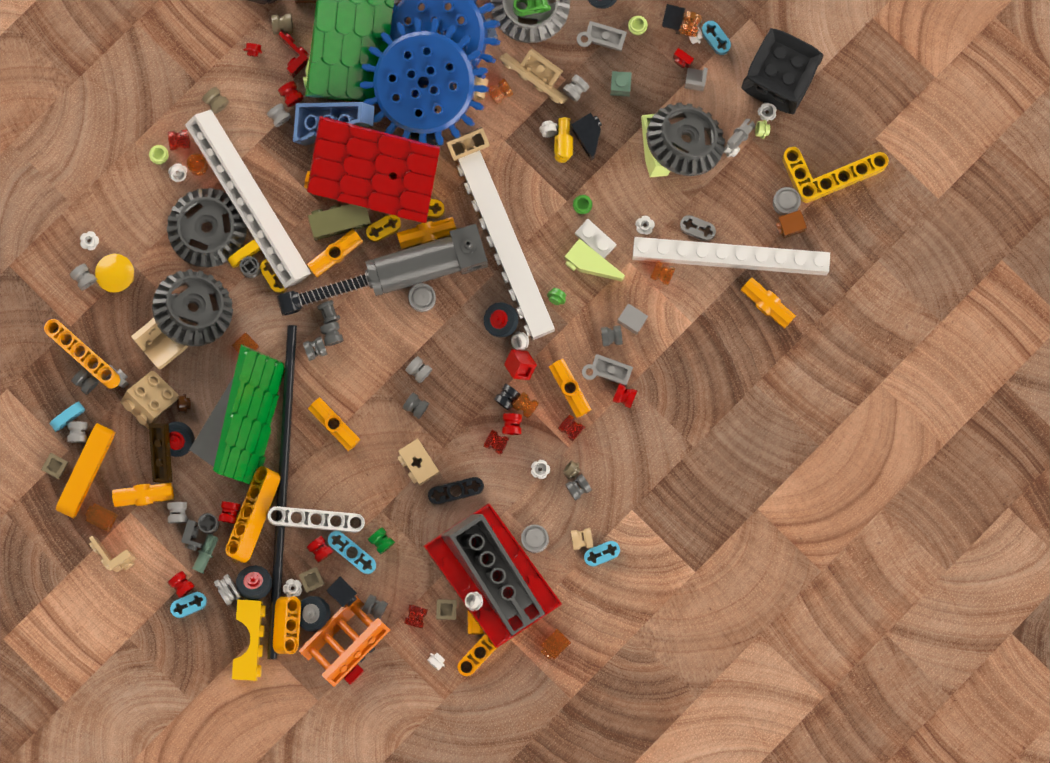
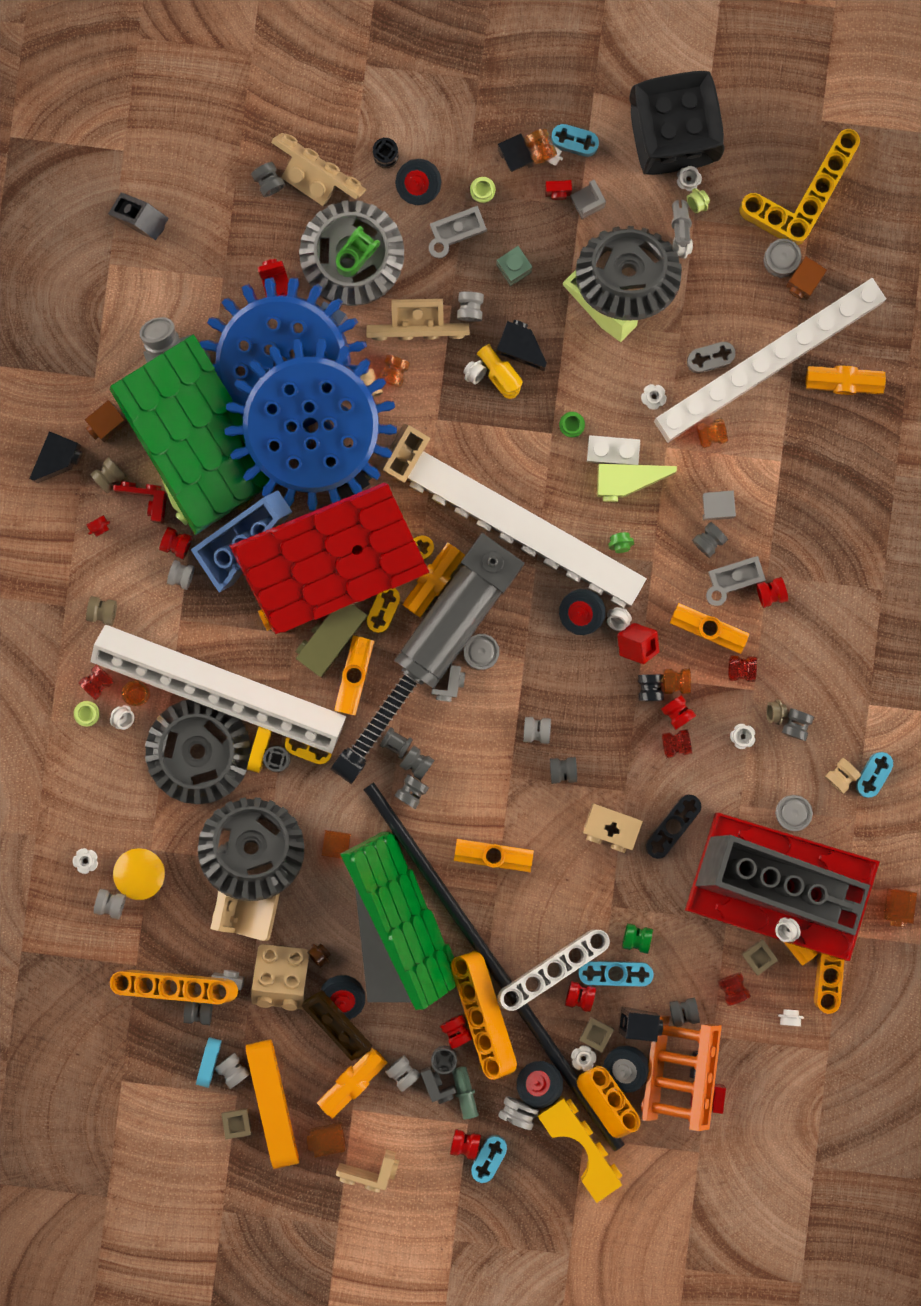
camera: 35 degrees left, 5 degrees up
none -> light grey bracket [431,665,465,702]

